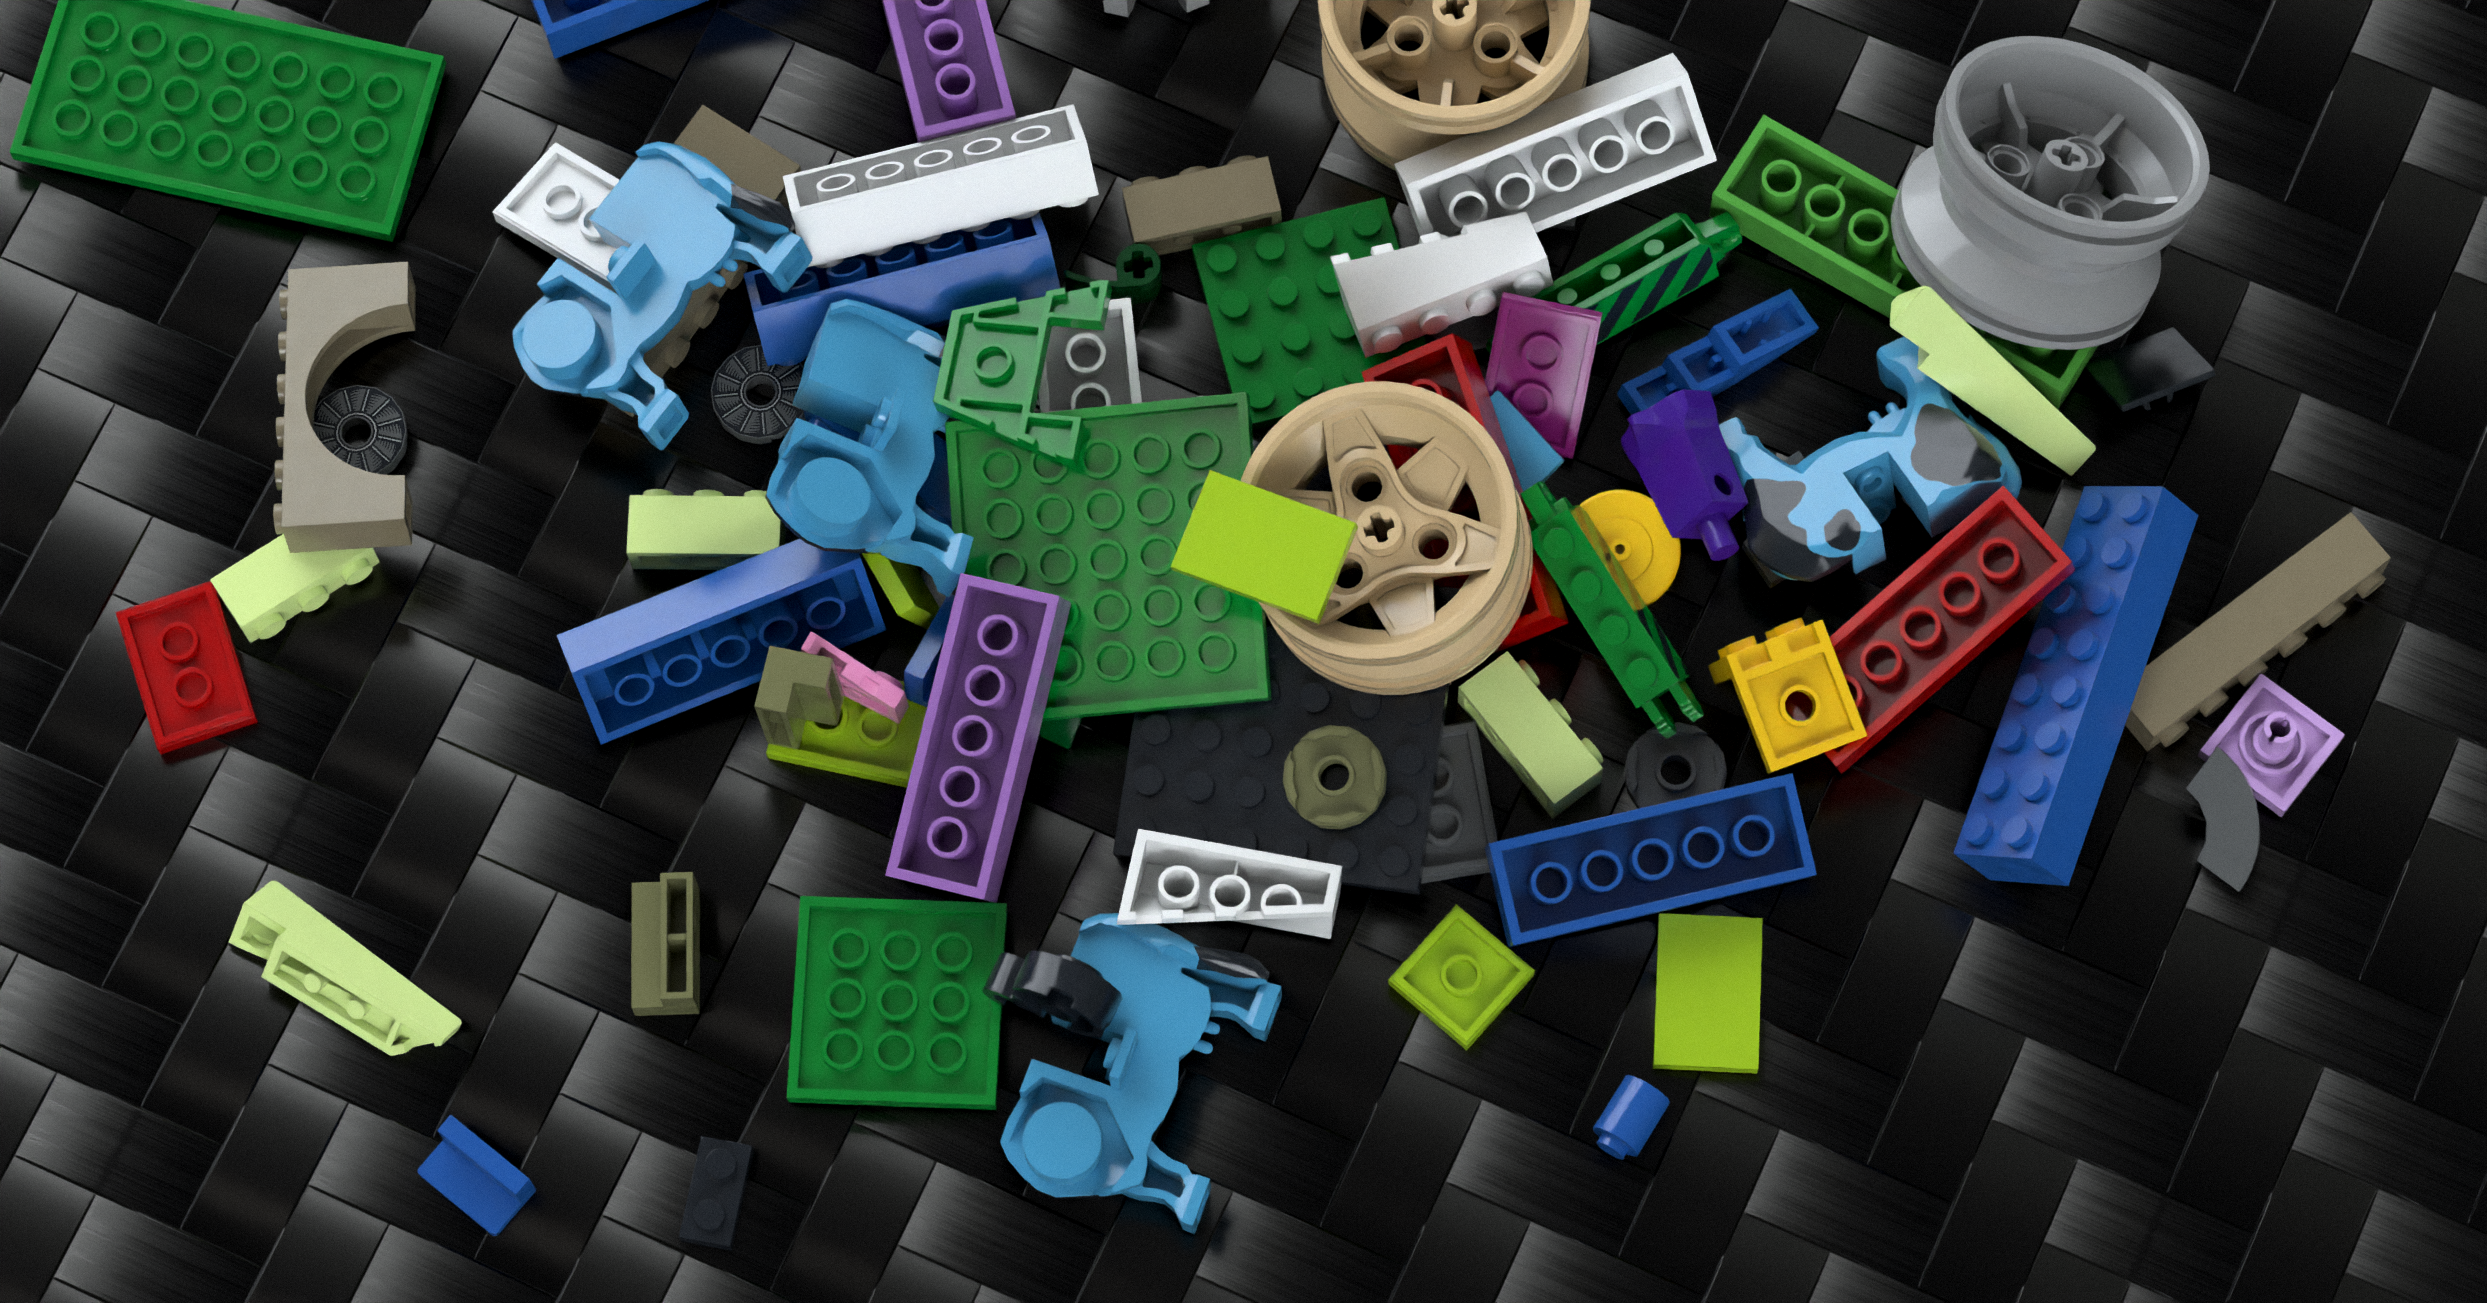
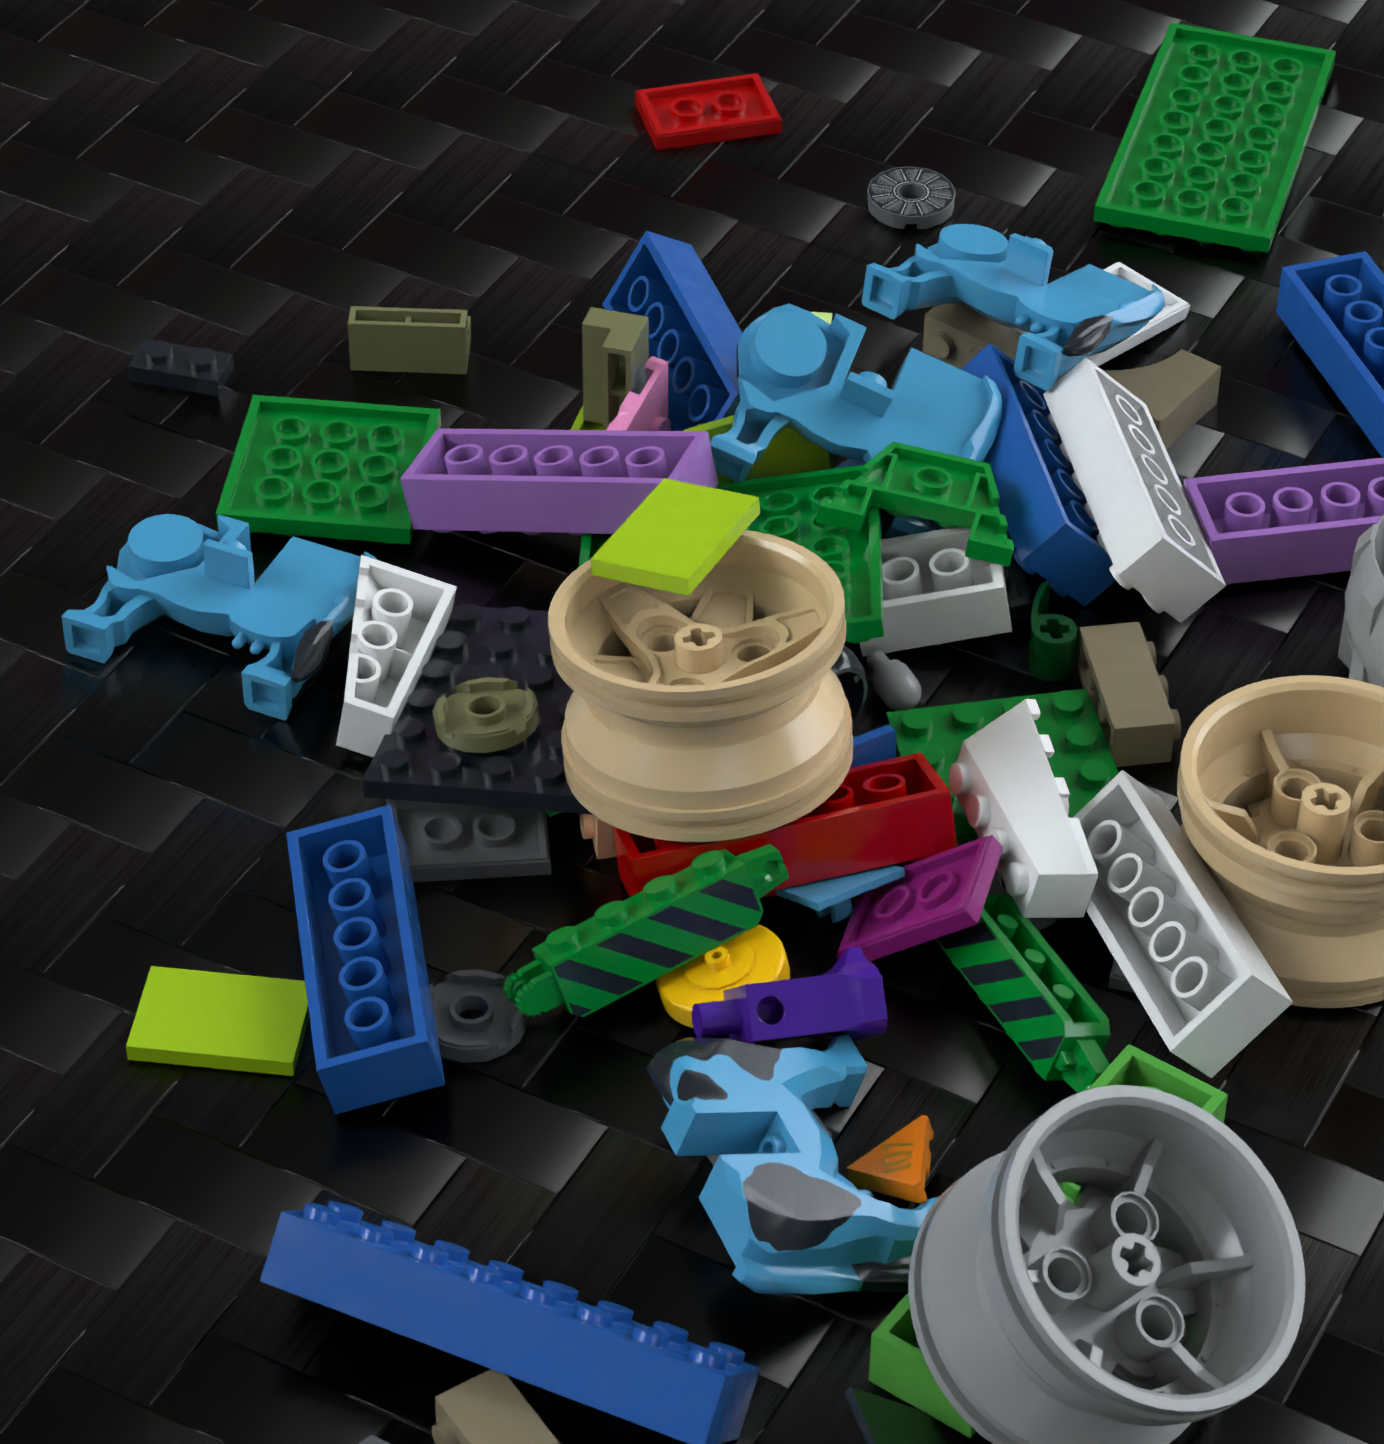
camera: 90 degrees right, 30 degrees down
yellowish green brick [210,534,380,643] -> none
yellowish green wedge [229,881,462,1056] -> none
arch [273,262,416,553] -> none
blue panel [418,1115,536,1236] -> none
black piece [982,950,1123,1038] -> none
lime tile [1388,904,1535,1051] -> none
yellowish green brick [1458,651,1604,818] -> none
blue brick [1593,1075,1670,1160] -> none
blue slope [1617,289,1819,415] -> none
yellow bracket [1708,617,1867,774] -> none
red brick [1785,486,2075,774] -> none
yellowish green wedge [1890,286,2096,476] -> none
none -> orange tile [846,1115,934,1204]

